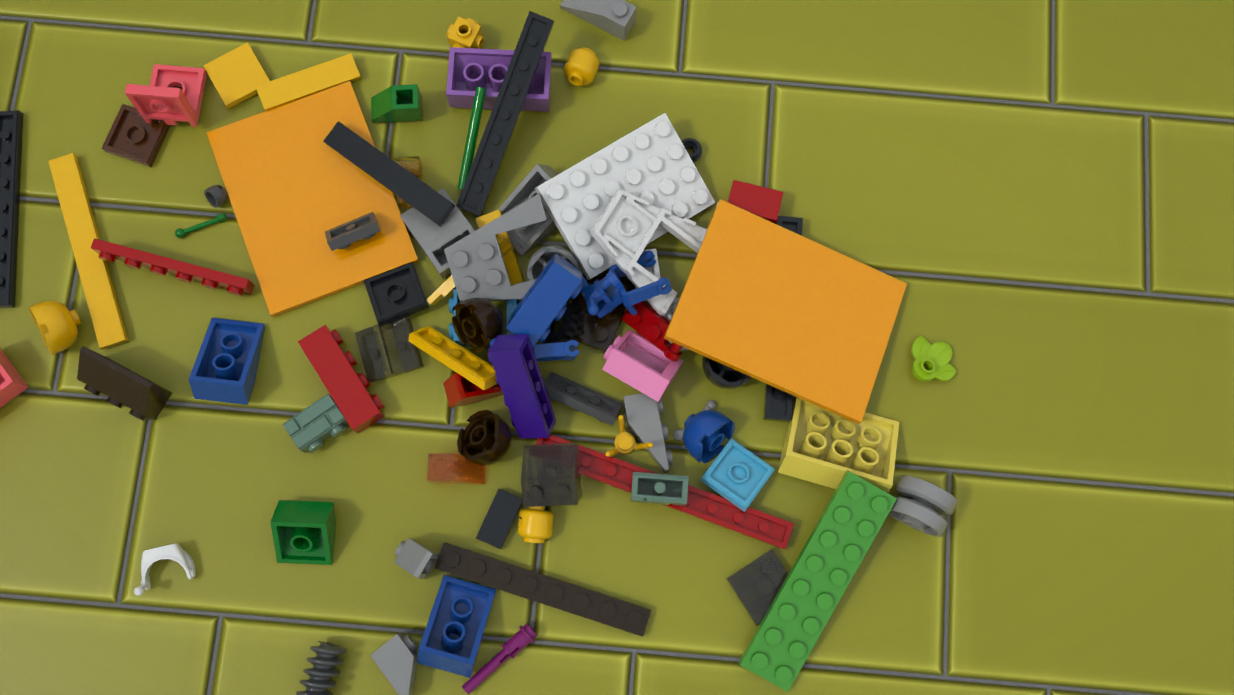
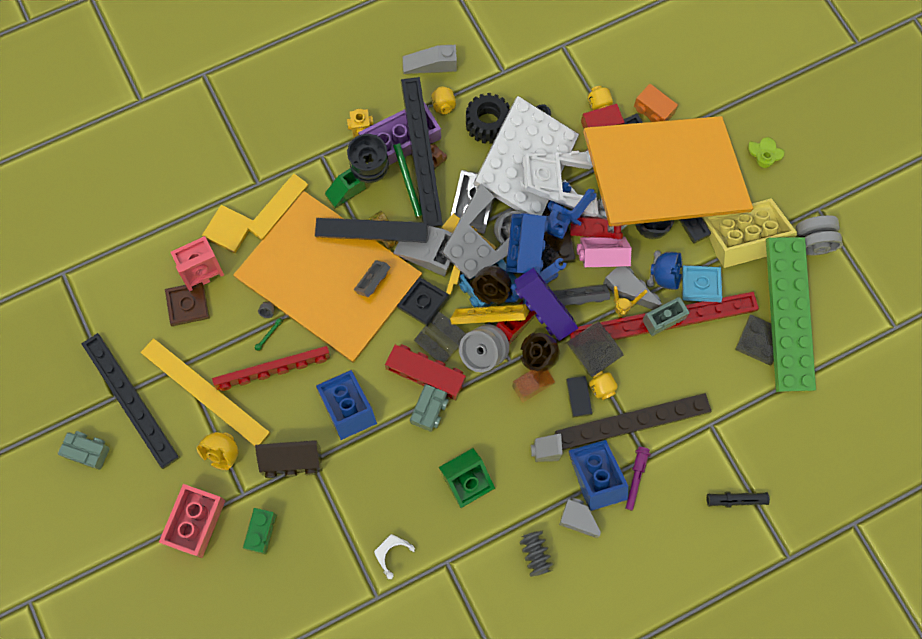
camera: 30 degrees left, 5 degrees down
none -> green brick [243,508,277,555]
none -> black wheel [347,133,389,183]
none -> dark orange tile [430,144,447,170]
none -> light grey wheel [459,324,509,373]
none -> black tyre [466,93,510,144]
none -> yellow head [587,86,613,111]
none -> orange brick [634,84,678,122]

